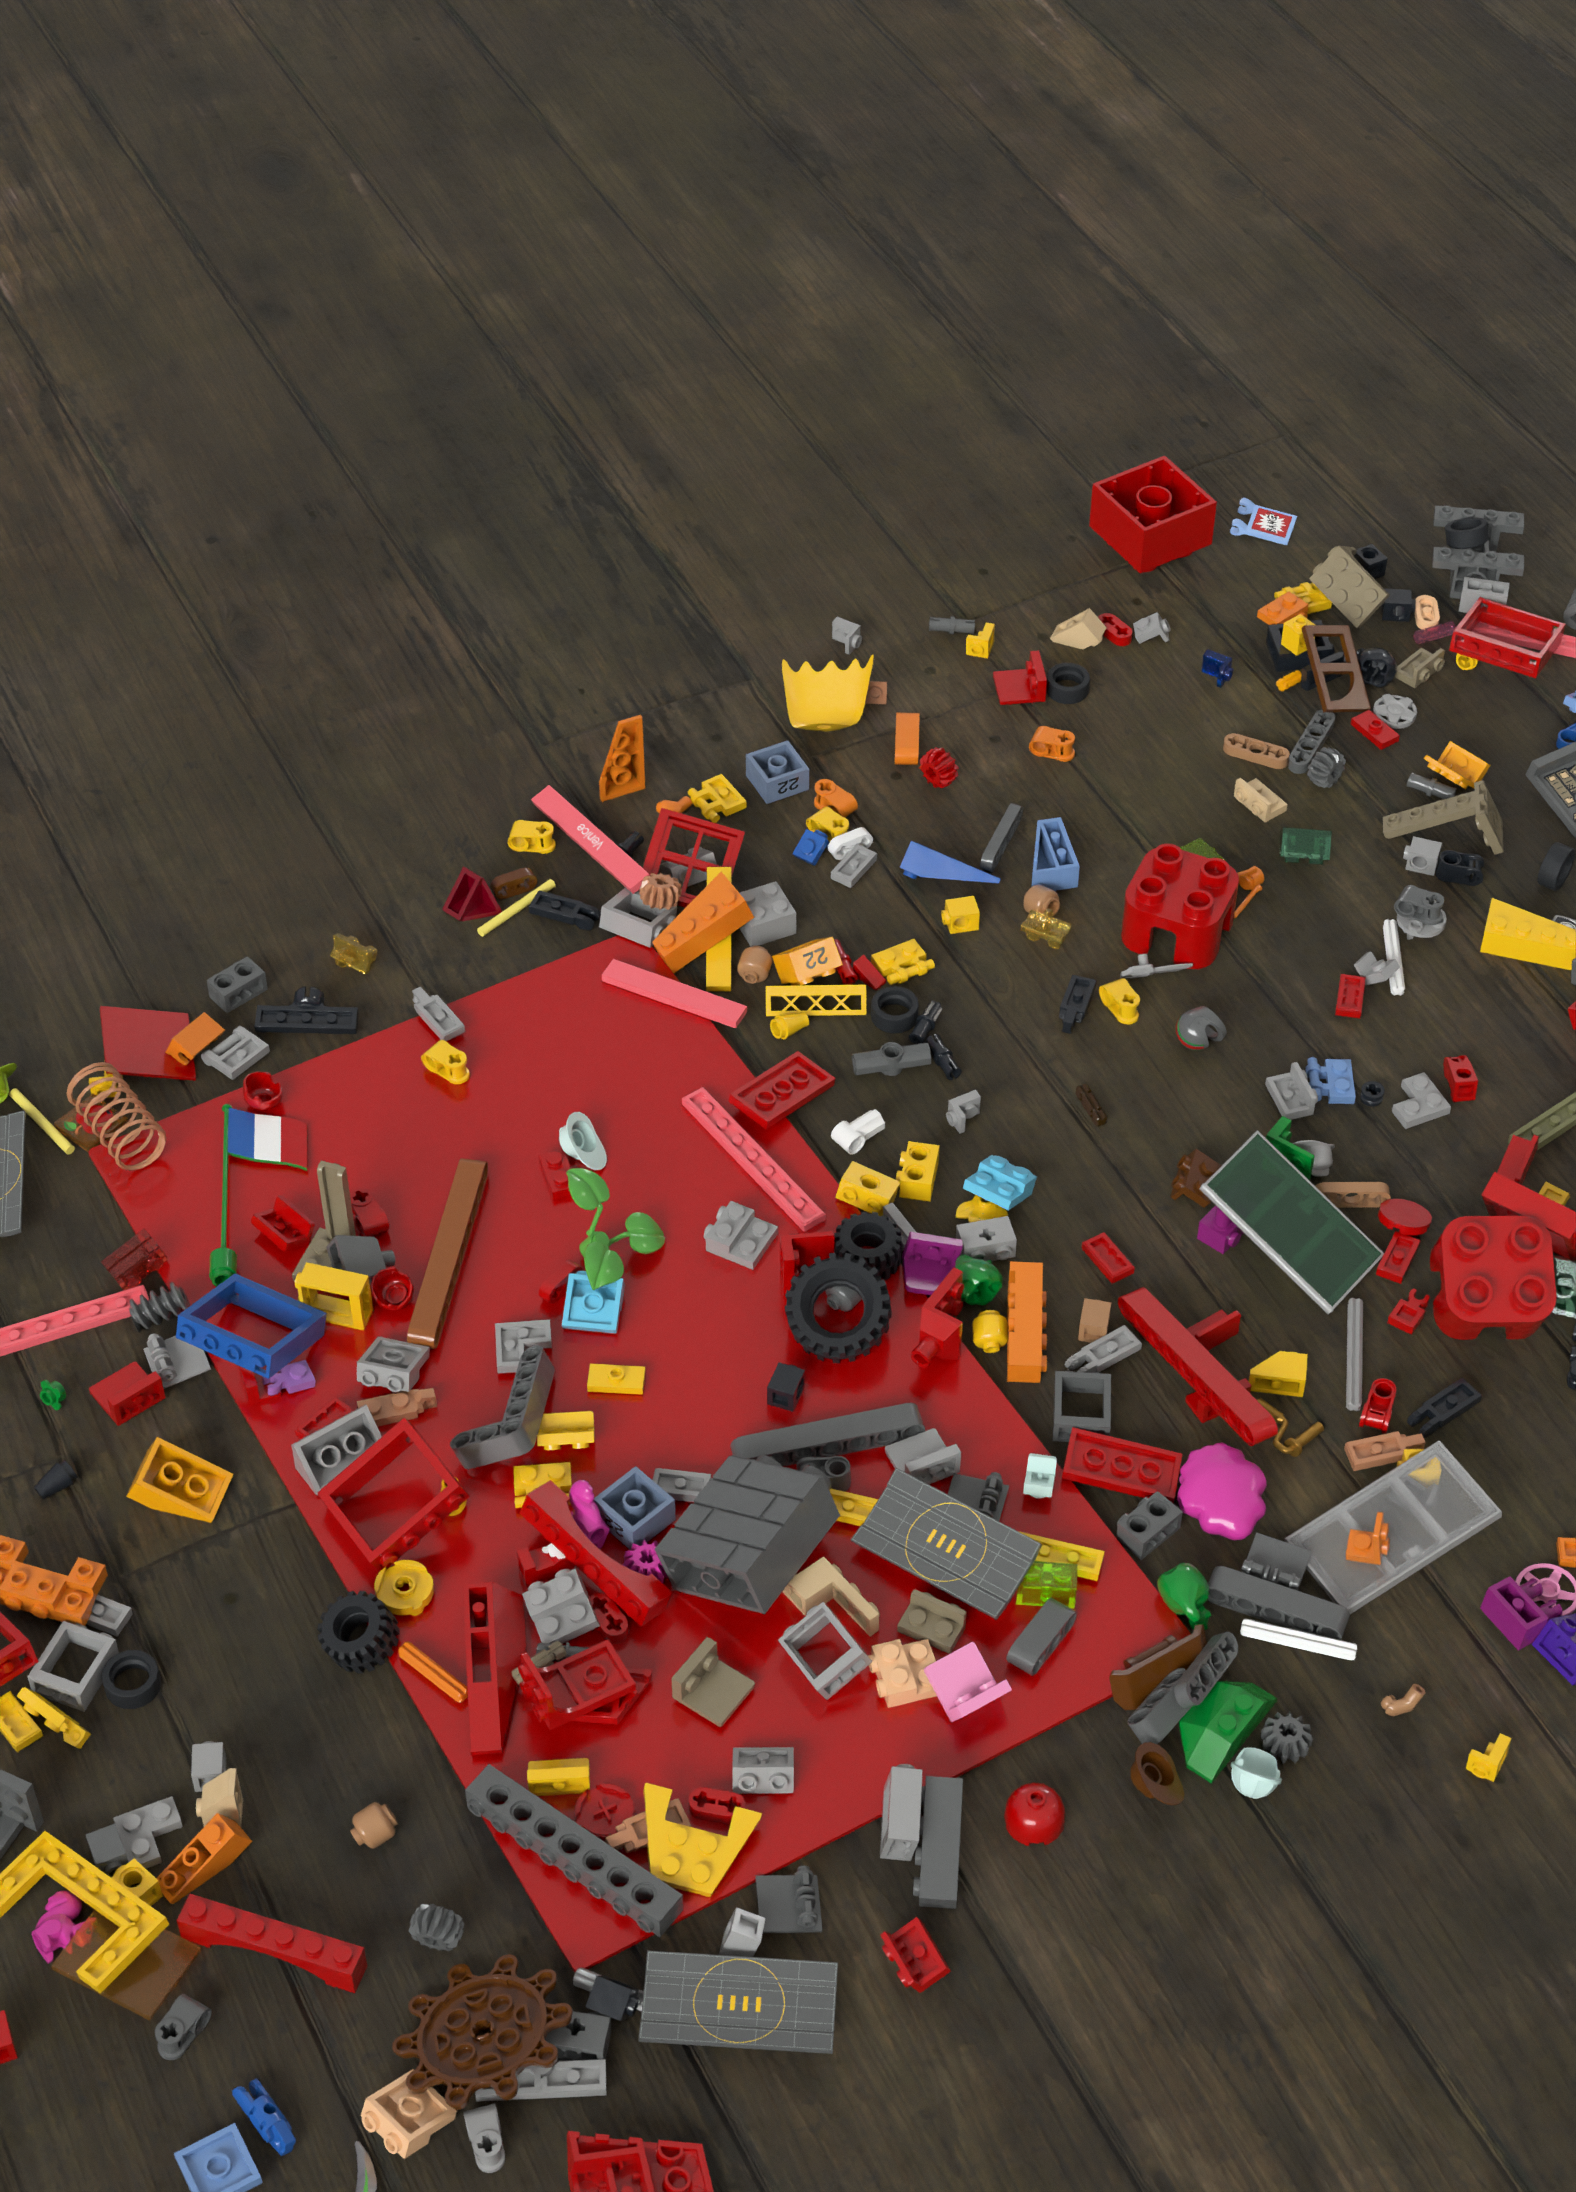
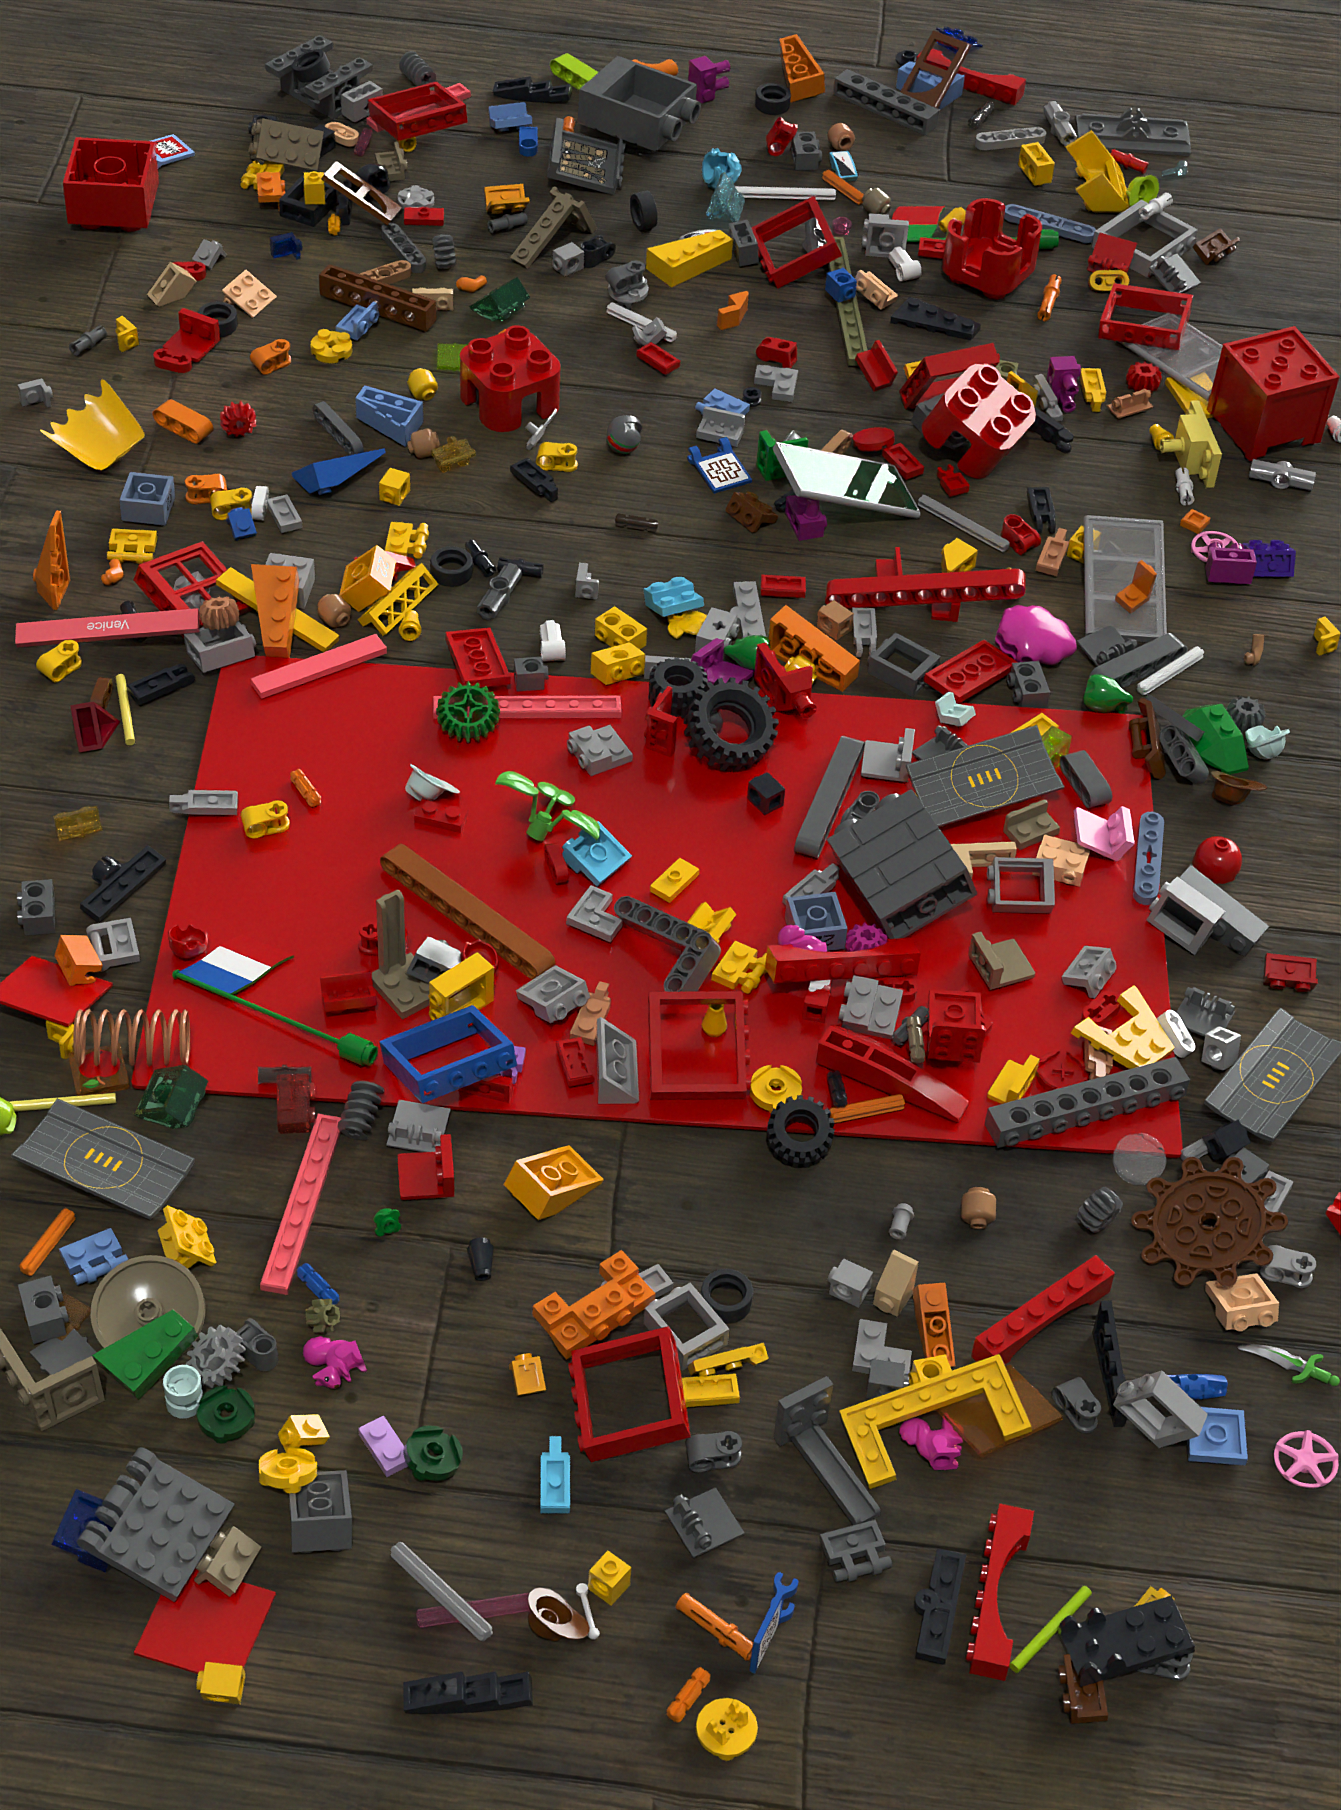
camera: 60 degrees left, 0 degrees up
none -> clear green slope [134,1065,208,1129]
none -> red beam [153,349,192,373]
none -> light nougat hinge [222,270,277,318]
none -> clear smoke pin [258,1065,311,1086]
none -> orange axle [290,769,321,807]
none -> yellow plate [310,329,352,363]
none -> reddish brown brick [319,264,436,332]
none -> medium blue bracket [336,301,379,340]
none -> yellow head [407,368,438,401]
none -> green gear [436,681,500,743]
none -> orange arm [456,275,487,293]
none -> dark grey brick [514,657,549,691]
none -> flag [687,437,752,494]
none -> orange slope [717,291,749,330]
none -> light grey hinge [730,581,766,638]
none -> black axle [827,1070,847,1108]
none -> light grey pin [889,1203,914,1239]
none -> black wing [1092,1300,1127,1427]
none -> clear tile [1113,1133,1166,1185]
none -> light grey window [1113,1370,1208,1448]
none -> sand blue piece [1133,812,1164,905]
none -> white beam [1157,1010,1195,1058]

